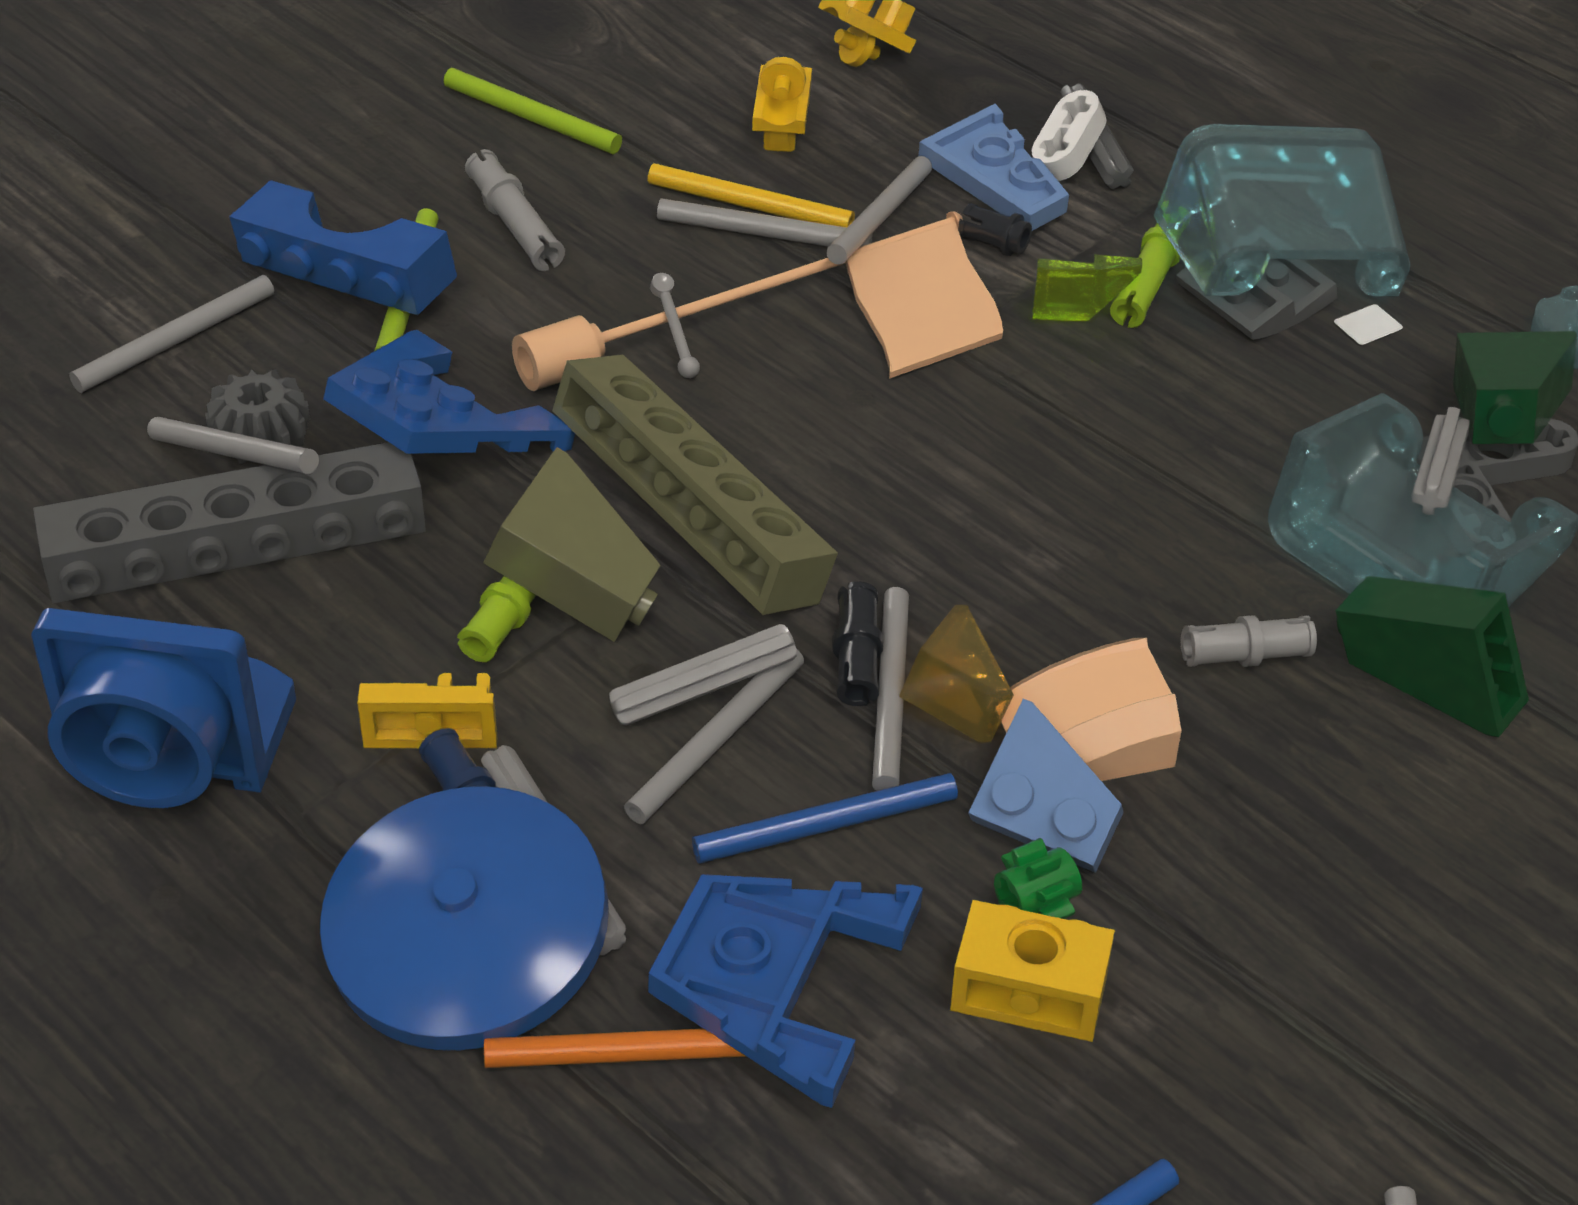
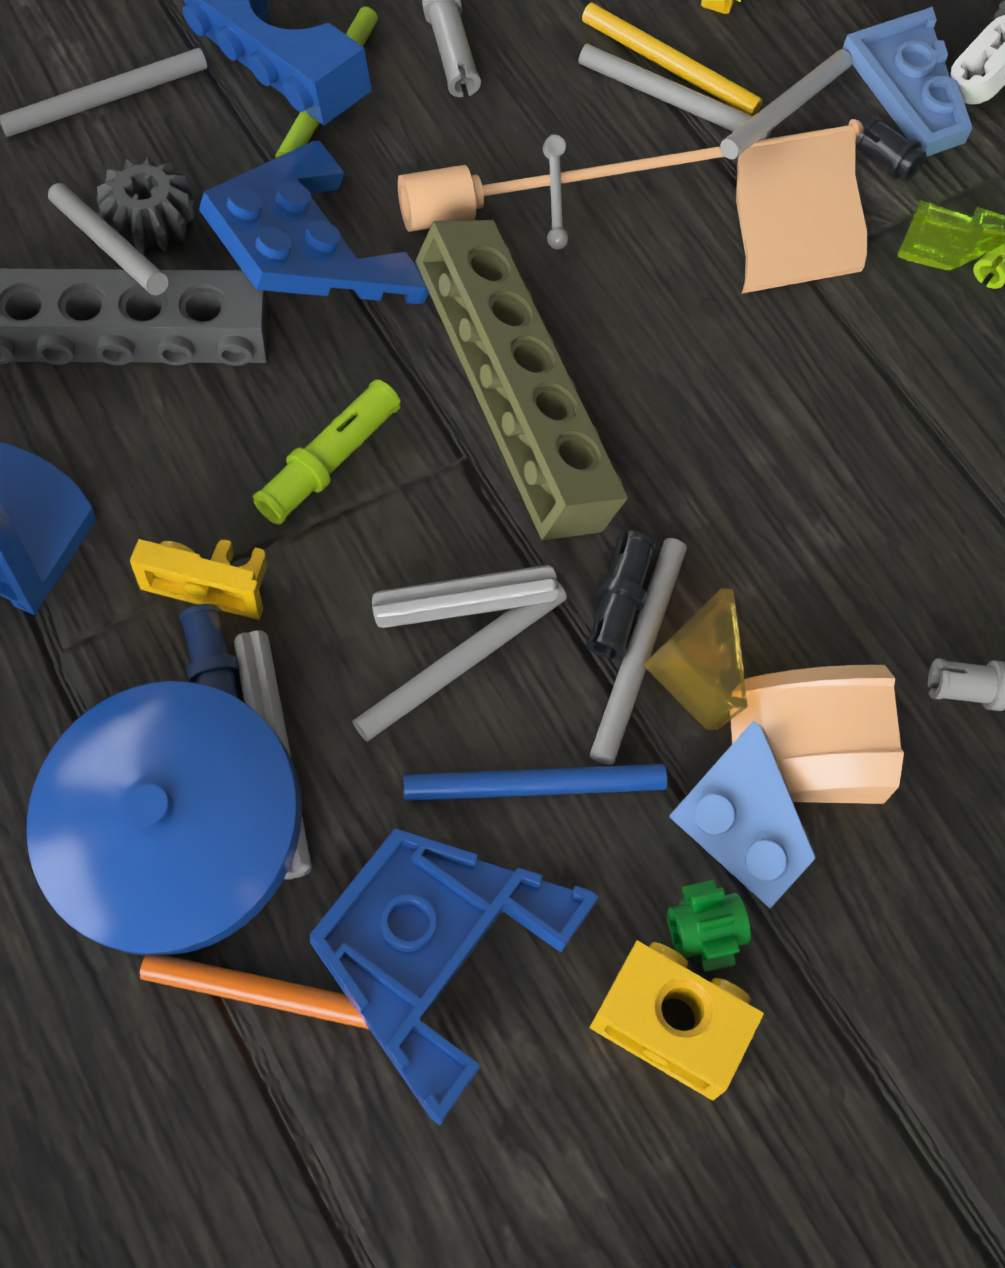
camera: 10 degrees right, 20 degrees up
olive slope [483,447,661,642] -> none

